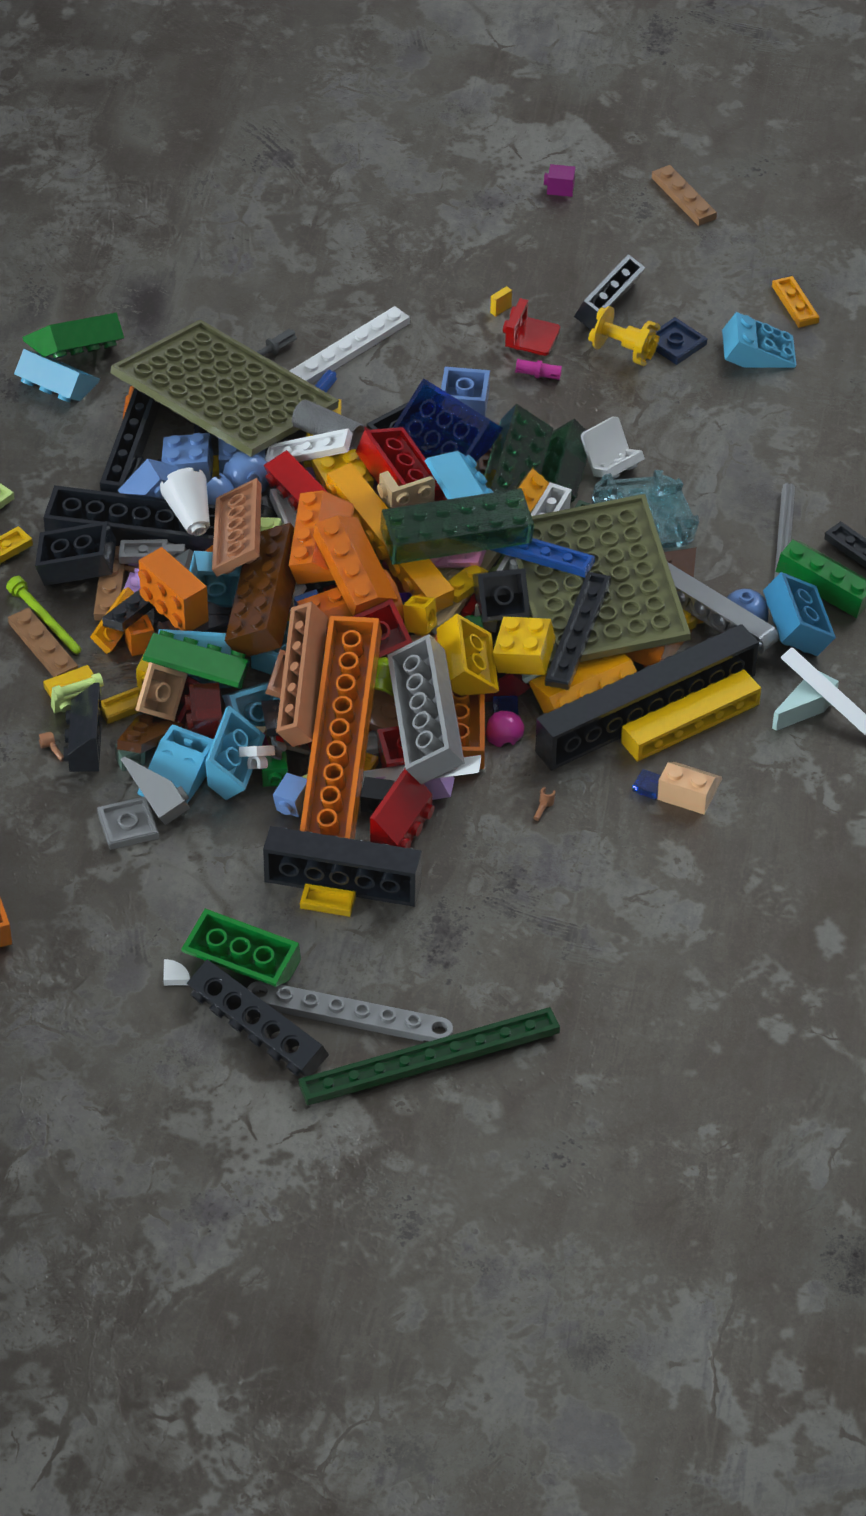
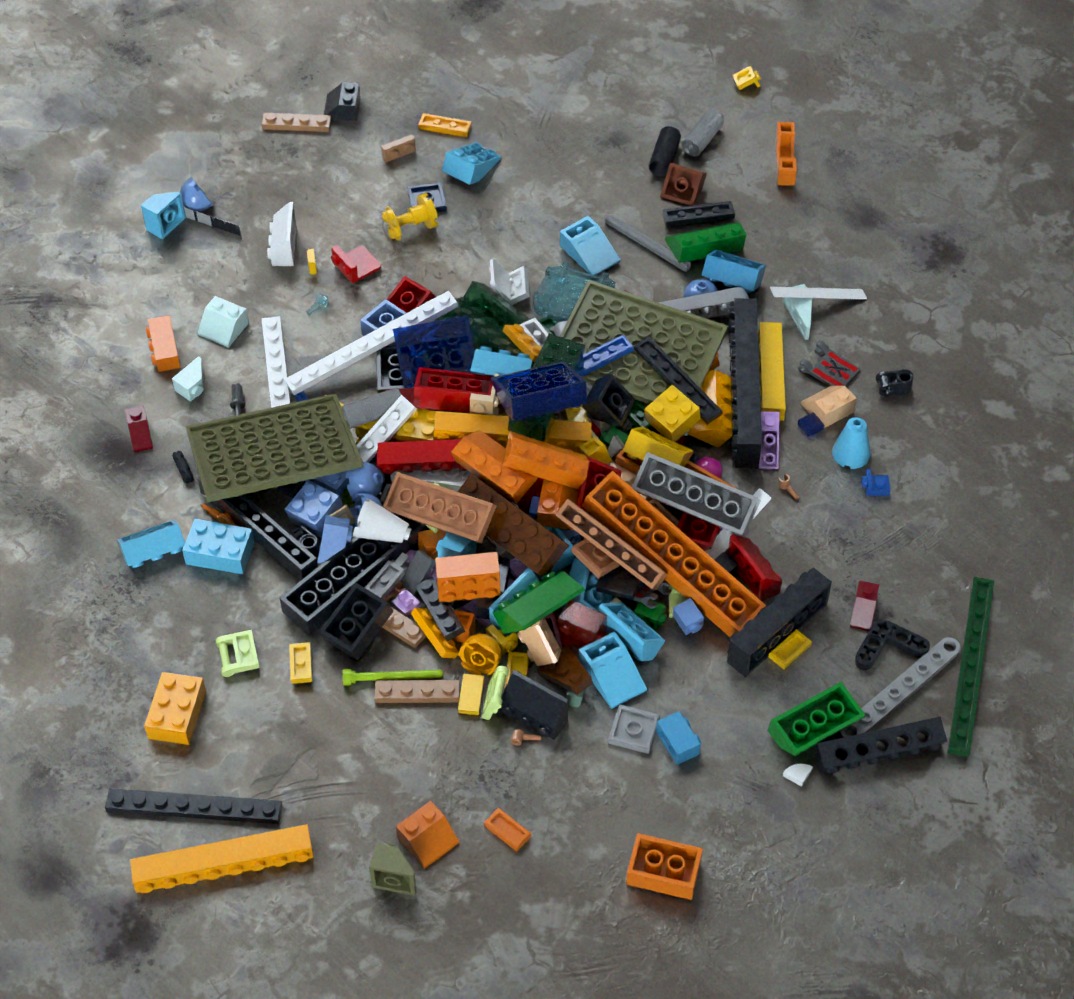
camera: 55 degrees left, 5 degrees up
green slope [22,312,124,359] -> none
light grey slope [121,757,190,825] -> none
white tile [239,745,275,769] -> none
dark pink pin [515,358,562,380] -> none
magenta brick [544,164,576,197] -> none
black brick [574,254,646,330] -> none
none -> dark red slope [125,405,153,452]
none -> medium azure slope [141,192,185,239]
none -> brick [146,315,181,372]
none -> light aqua slope [172,356,204,401]
none -> medium blue cylinder [180,177,213,213]
none -> medium azure brick [182,519,255,574]
none -> sticker [183,207,241,236]
none -> light aqua slope [197,296,249,348]
none -> white slope [267,202,297,266]
none -> white plate [285,291,458,395]
none -> clear light blue hand [306,294,330,314]
none -> black slope [324,82,361,121]
none -> medium nougat plate [381,134,416,163]
none -> red slope [386,276,436,313]
none -> light orange cylinder [458,633,501,675]
none -> clear blue slope [491,361,588,421]
none -> medium azure slope [560,216,621,277]
none -> dark azure brick [656,711,701,765]
none -> lavender slope [759,411,779,469]
none -> dark grey flag [798,341,861,387]
none -> medium azure cone [832,417,871,469]
none -> slope [850,581,879,631]
none -> black beam [855,619,930,670]
none -> blue bracket [861,469,890,496]
none -> black piece [875,369,914,396]

